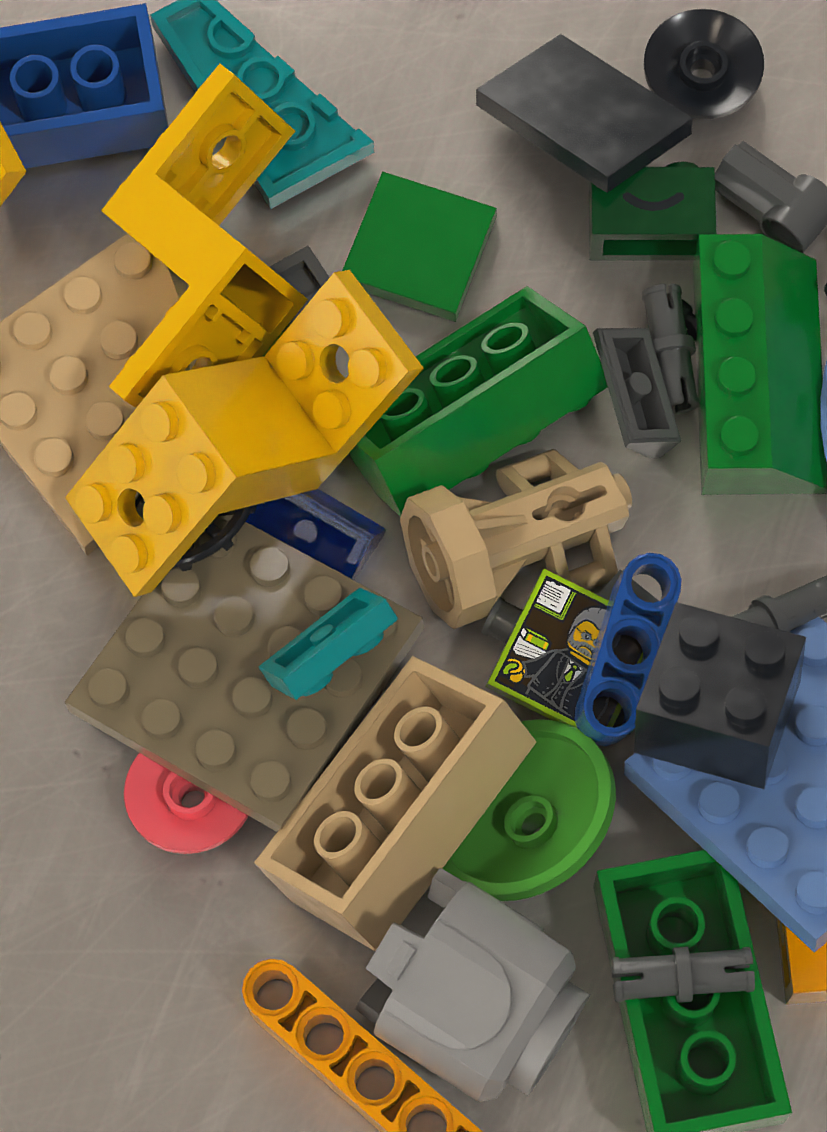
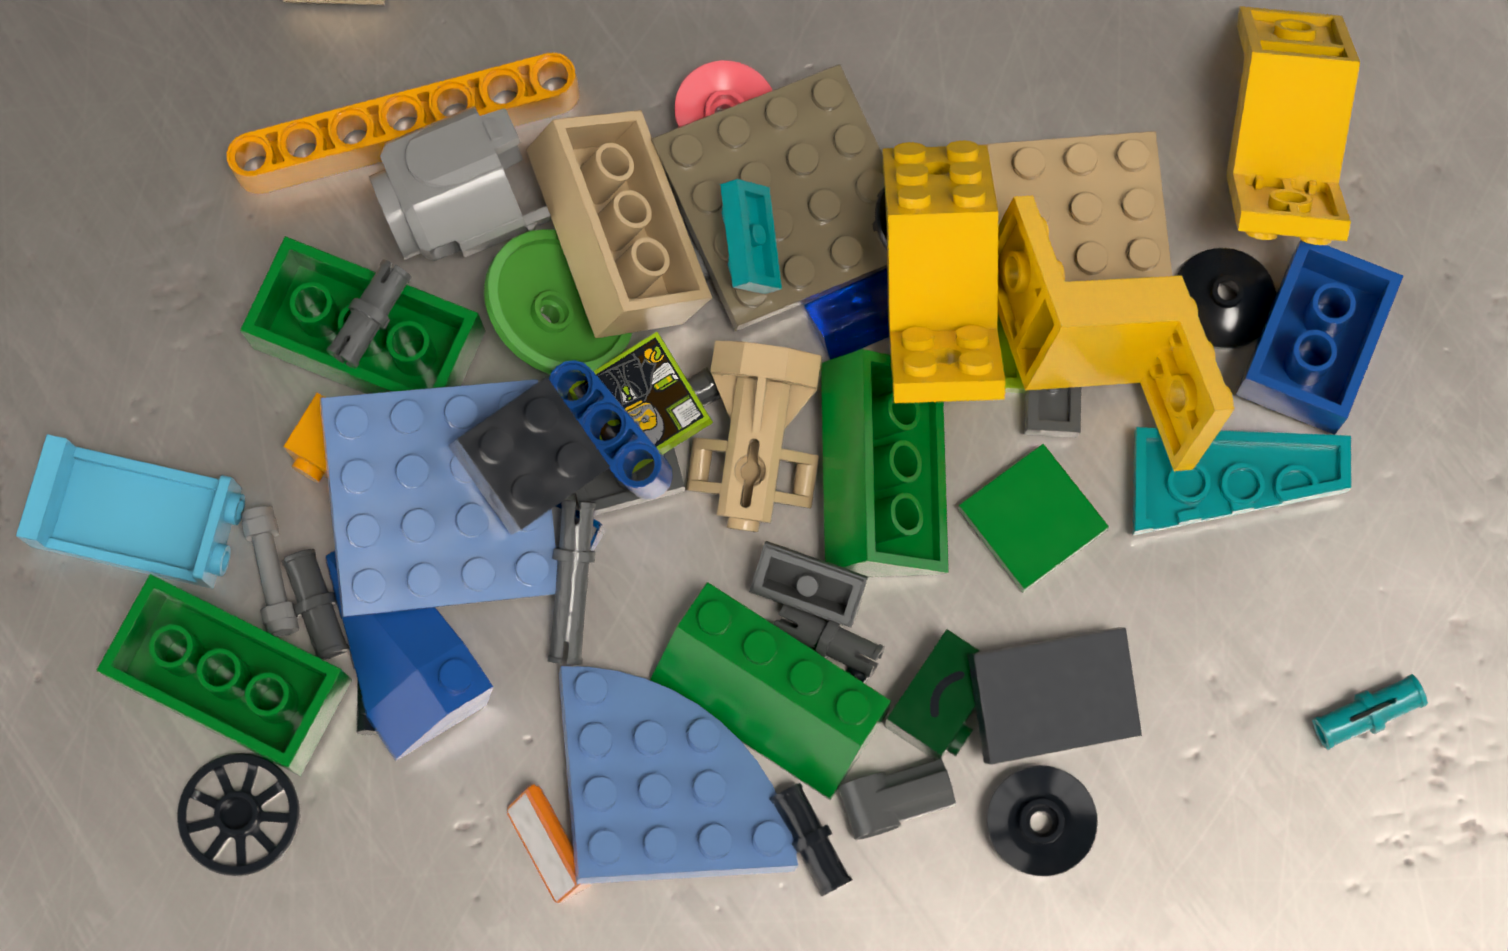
camera: 125 degrees right, 5 degrees up
none -> black dish [1177,248,1276,350]

